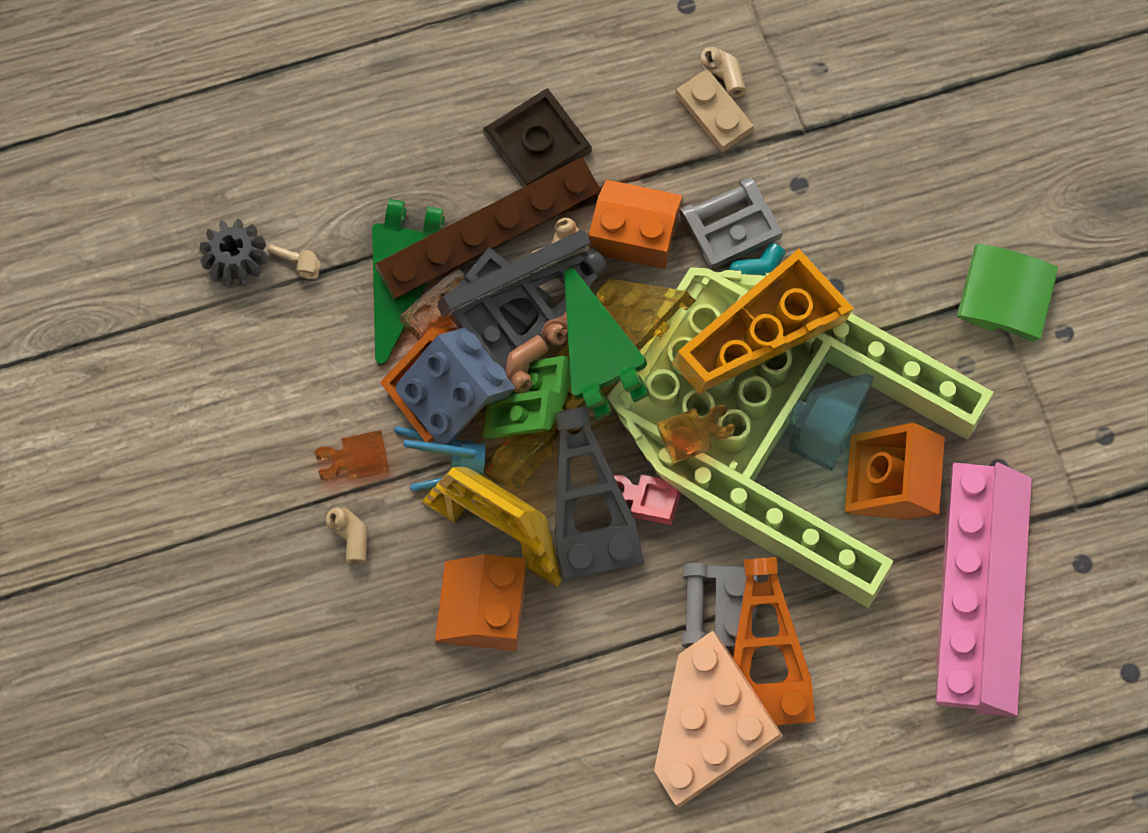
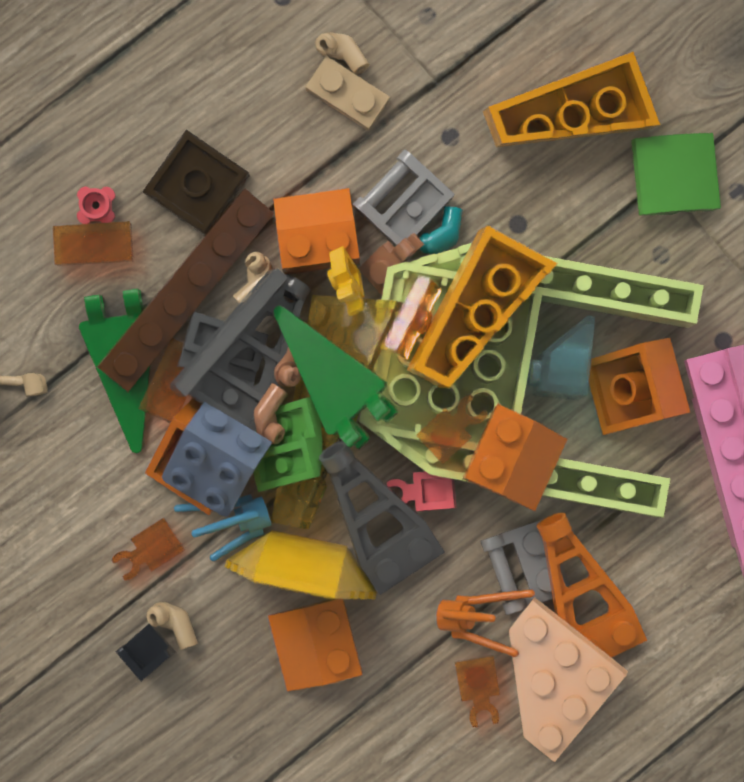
camera: 25 degrees left, 15 degrees up
none -> clear orange plate [53,221,133,266]
none -> coral plate [77,187,115,225]
none -> black panel [116,624,176,681]
none -> yellow plate [327,246,365,316]
none -> nougat plate [358,233,424,295]
none -> clear orange plate [384,274,442,360]
none -> orange plant [436,589,535,657]
none -> clear orange plate [454,655,500,728]
none -> orange slope [462,404,567,512]
none -> light orange wedge [483,52,660,147]

